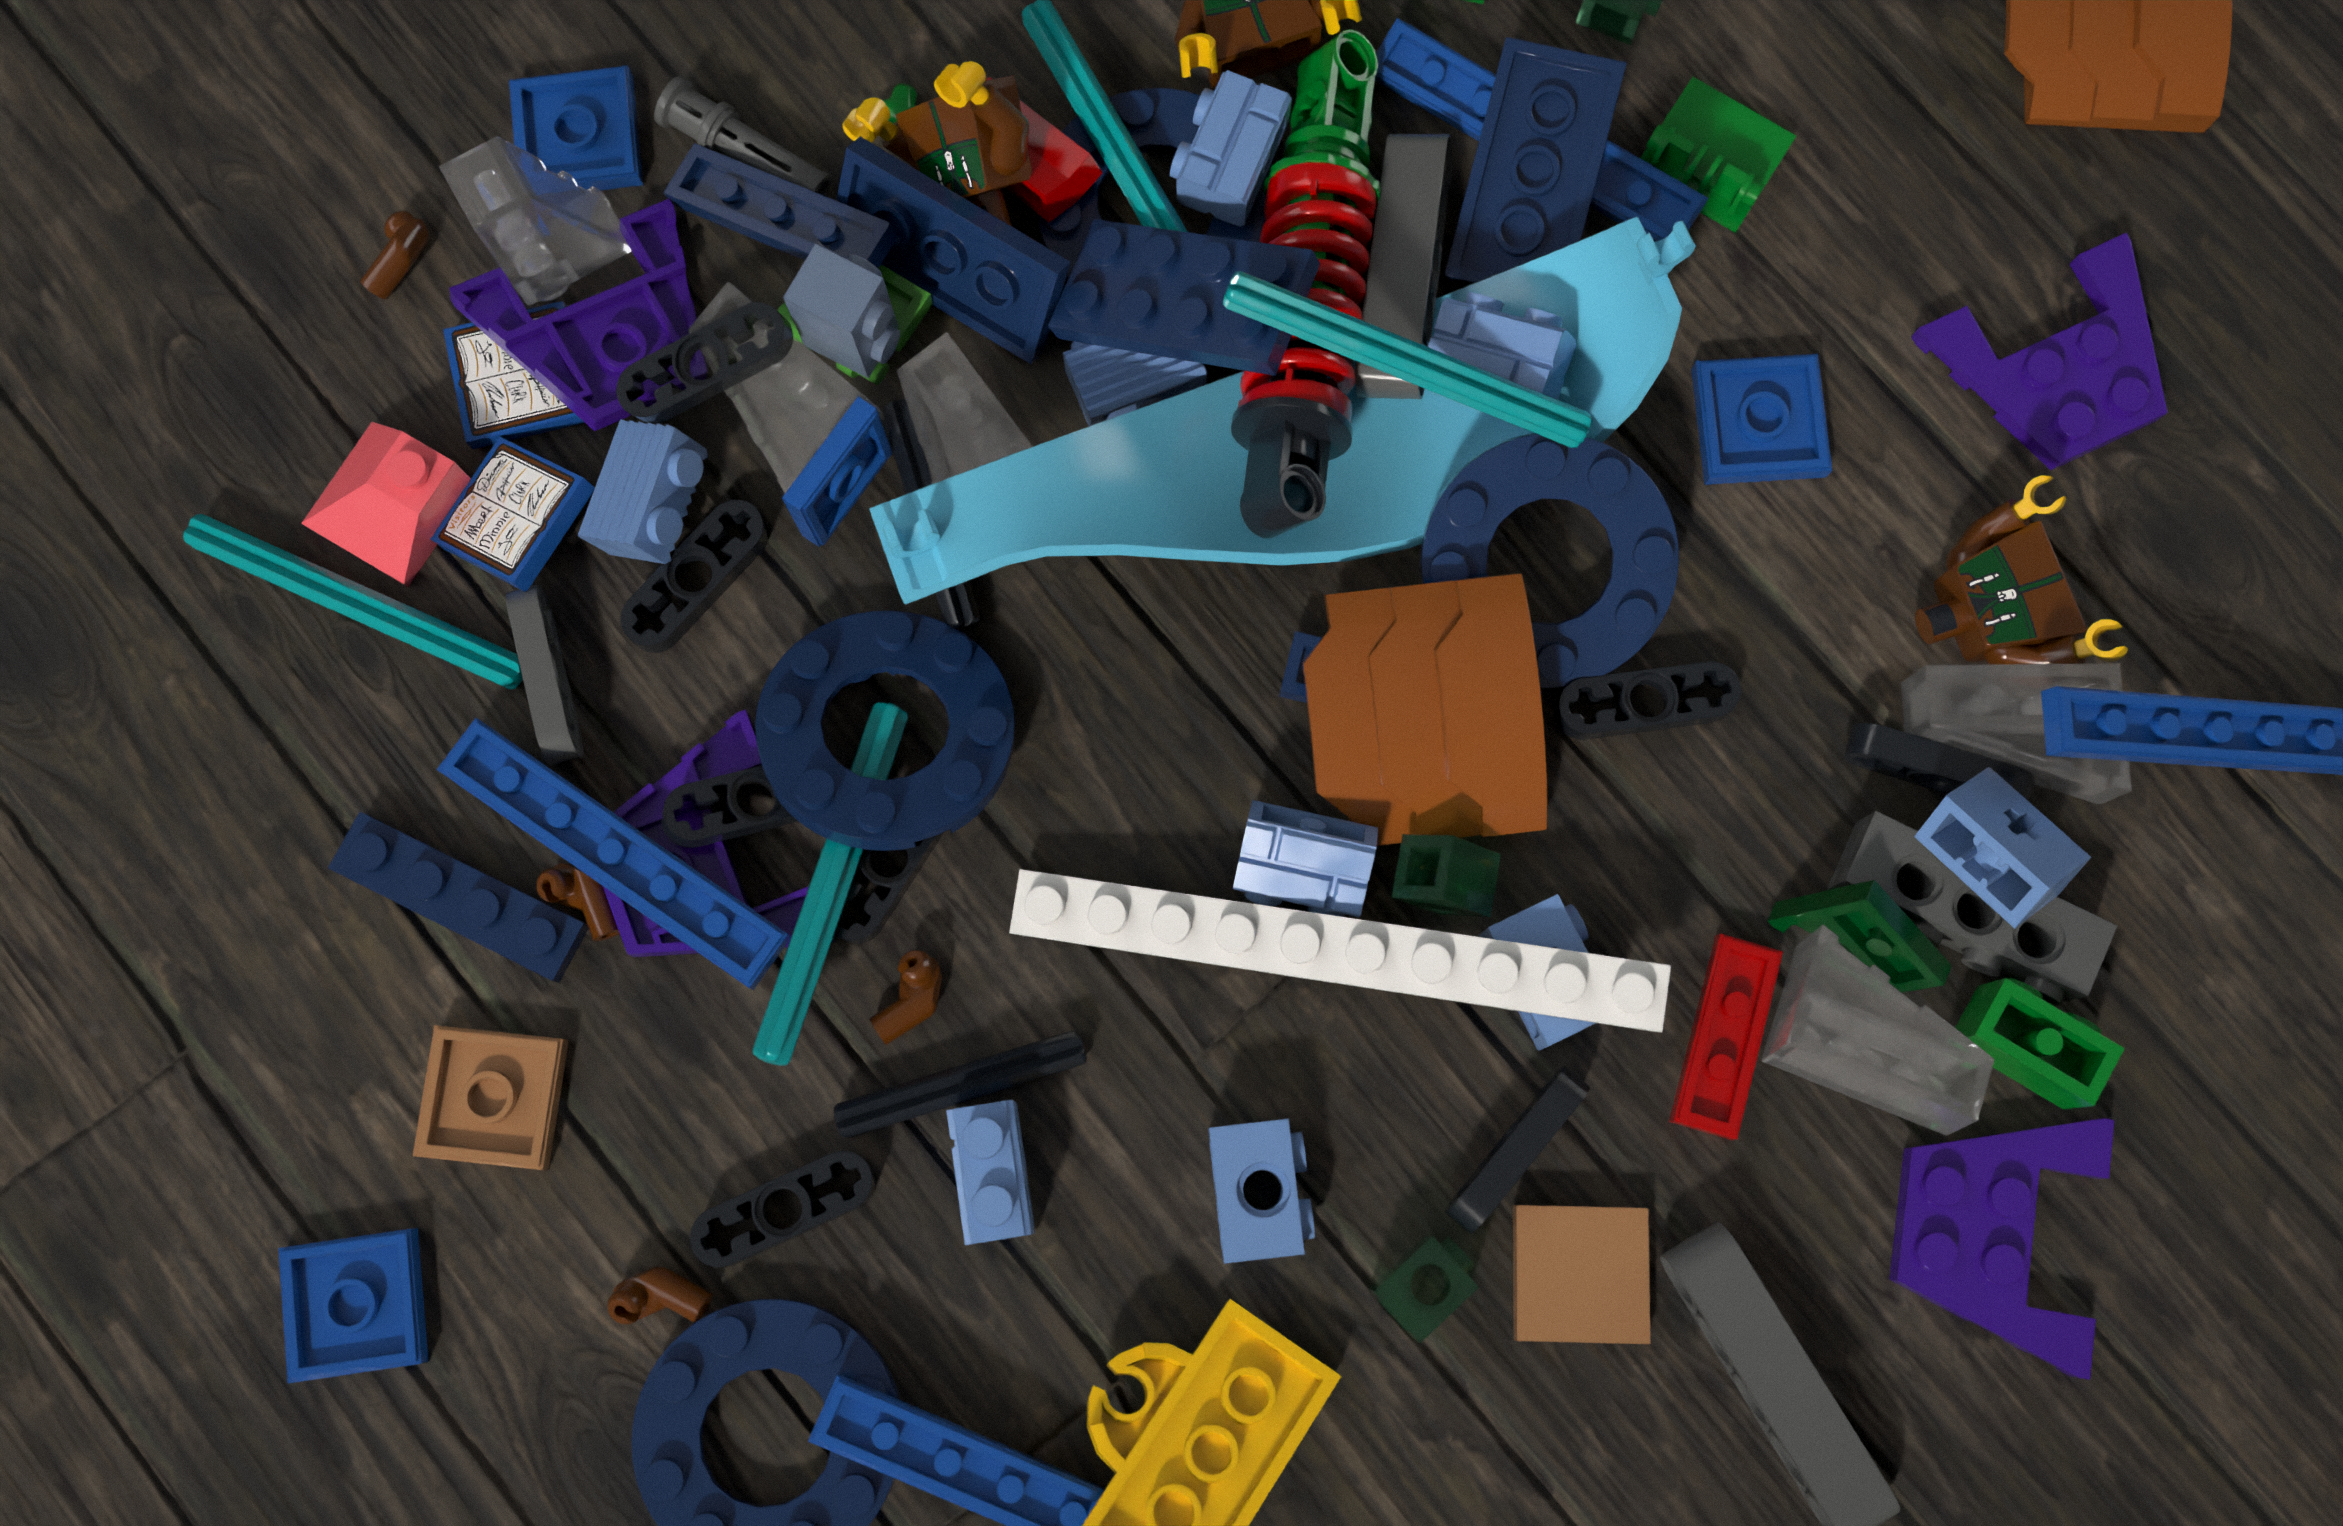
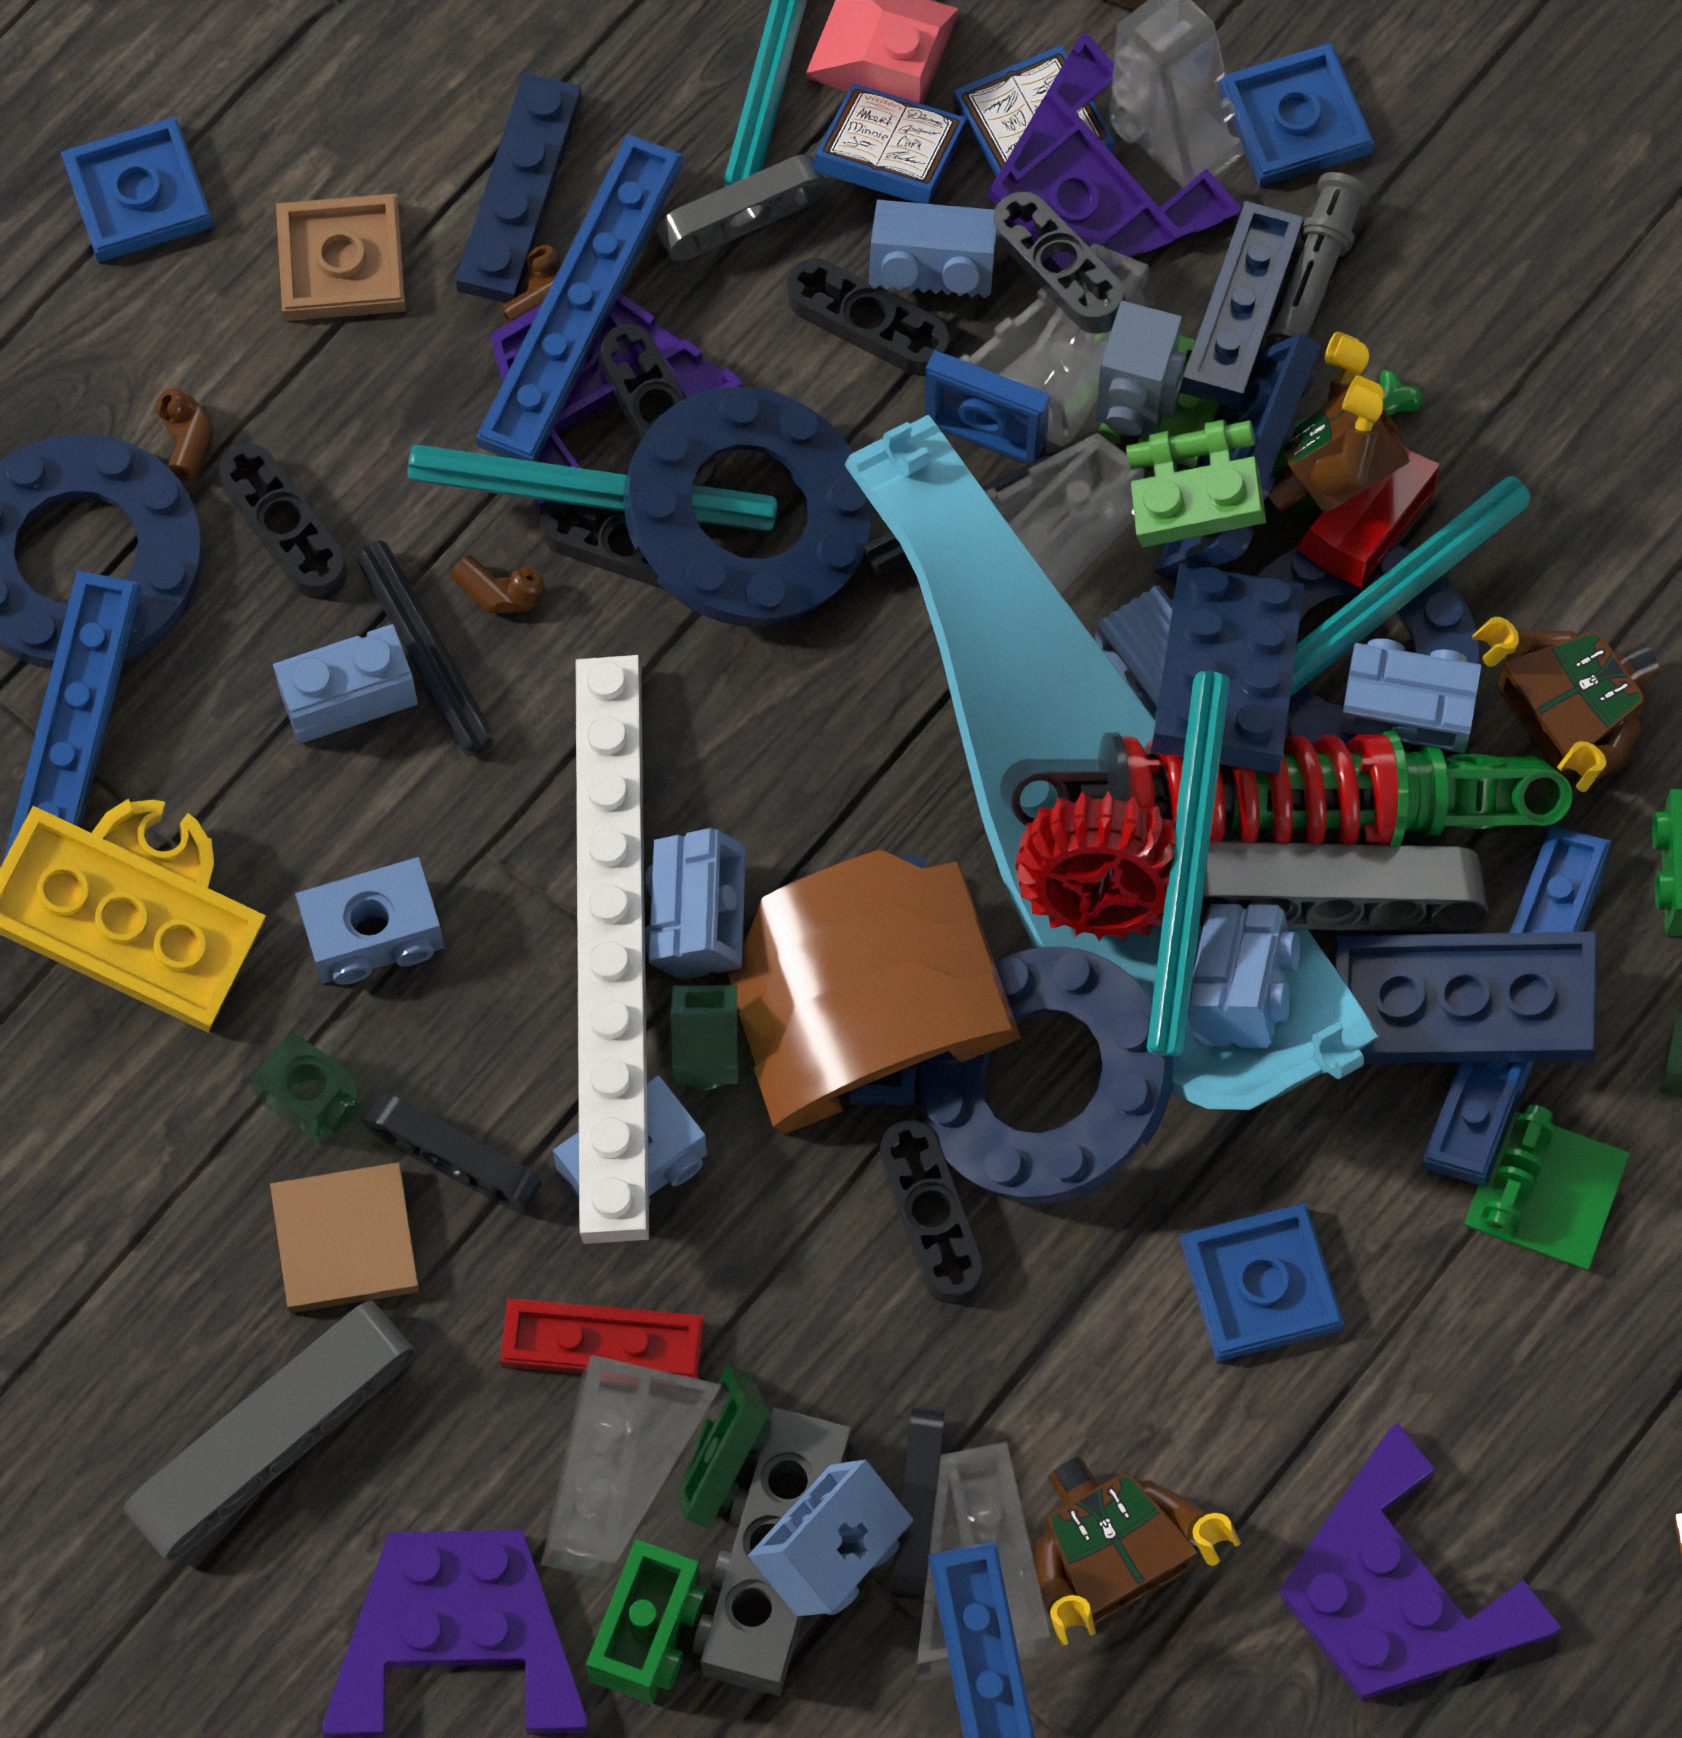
camera: 80 degrees right, 10 degrees down
none -> red gear [1015,791,1176,942]
none -> bright green plate [1126,420,1266,548]

